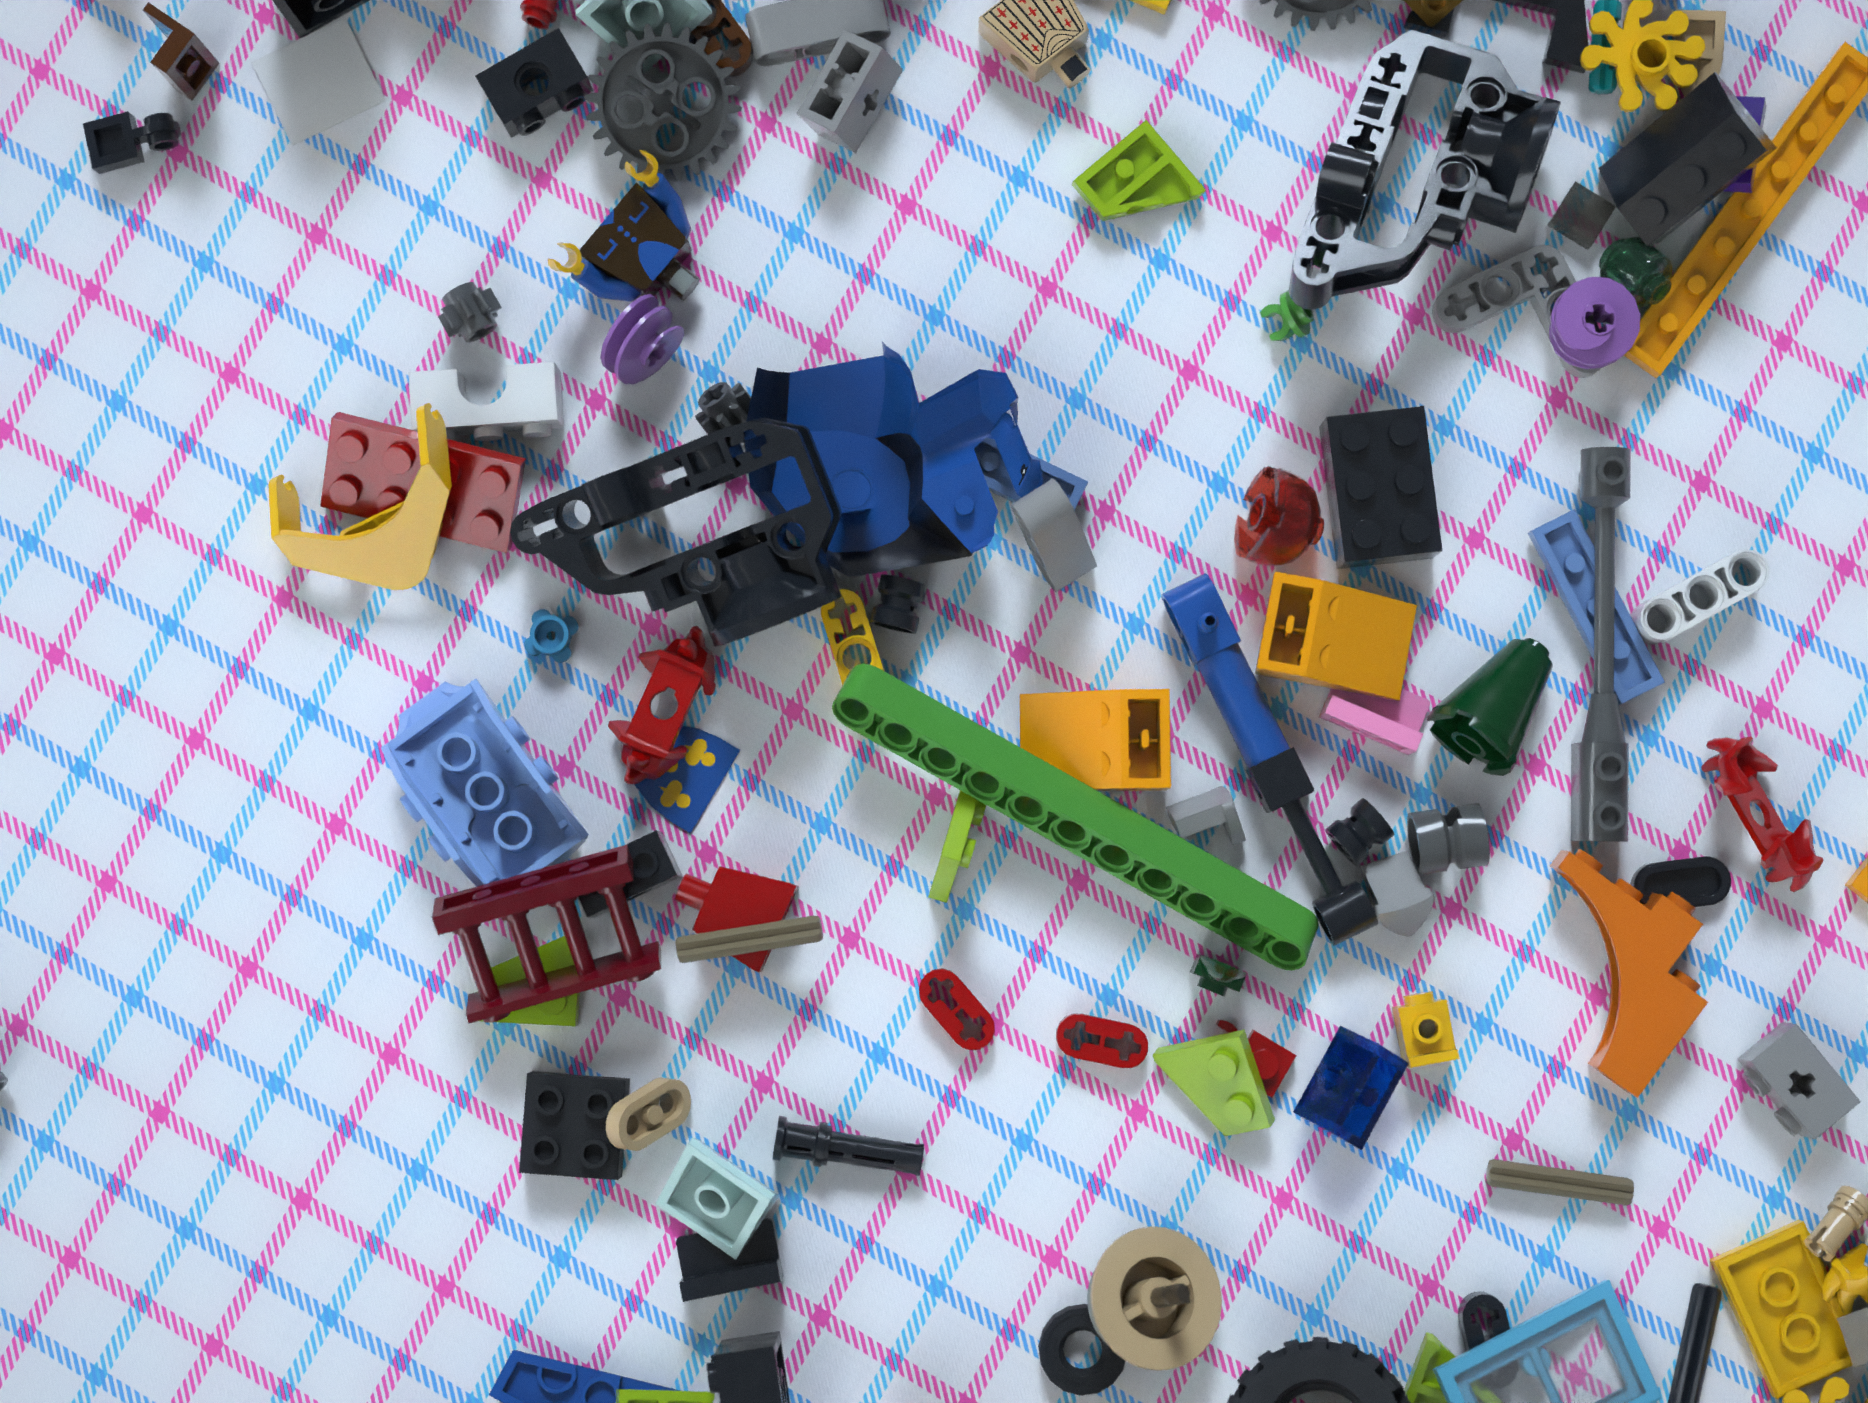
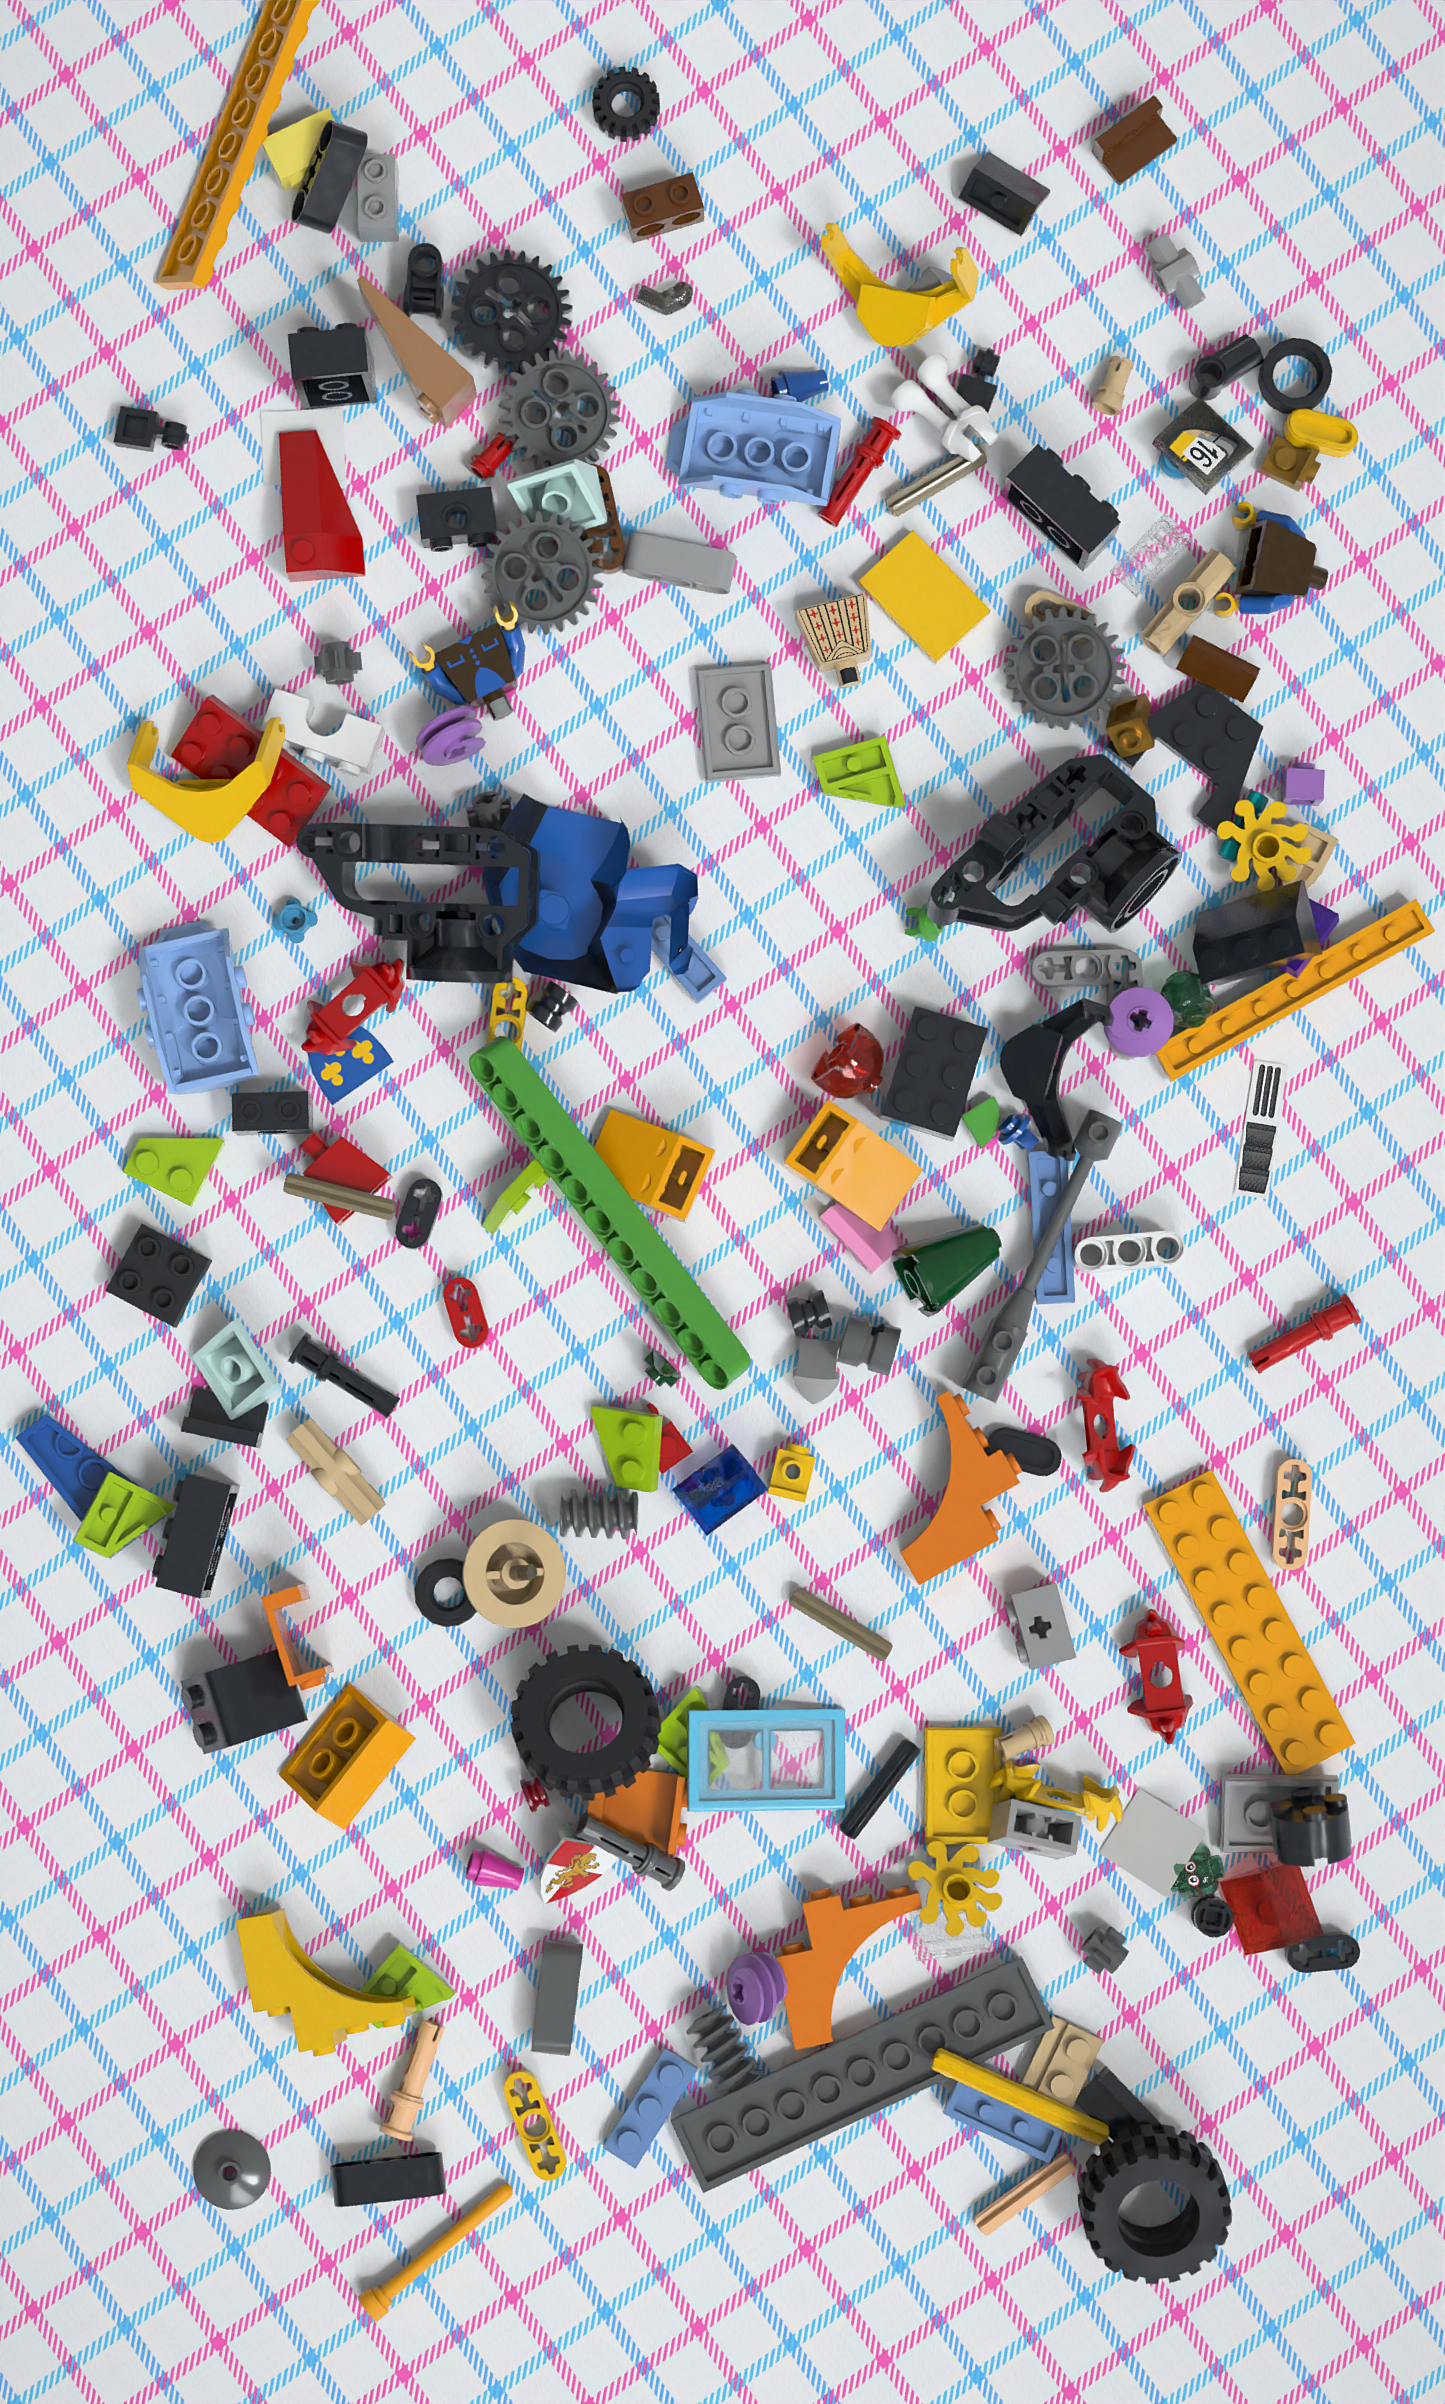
camera: 20 degrees right, 0 degrees up
reddish brown panel [143,2,219,101] -> none
dark red fence [432,844,662,1024] -> none
tan plate [606,1077,691,1151] -> none
light grey brick [796,29,903,153] -> none
light grey beam [1010,478,1097,592] -> none
red beam [1056,1013,1148,1068] -> none
piece [1161,573,1378,946] -> none
light grey tile [1166,786,1246,845] -> none
clear smoke tile [1547,181,1616,250] -> none
none -> red wedge [279,430,366,582]
none -> tan piece [286,1418,386,1526]
none -> black beam [395,1178,443,1250]
none -> dark grey piece [560,1489,639,1539]
none -> light grey tile [696,662,781,783]
none -> bright green tile [961,1096,999,1149]
none -> blue plate [998,1113,1039,1152]
none -> black piece [1000,998,1114,1161]
none -> sticker [1234,1060,1288,1199]

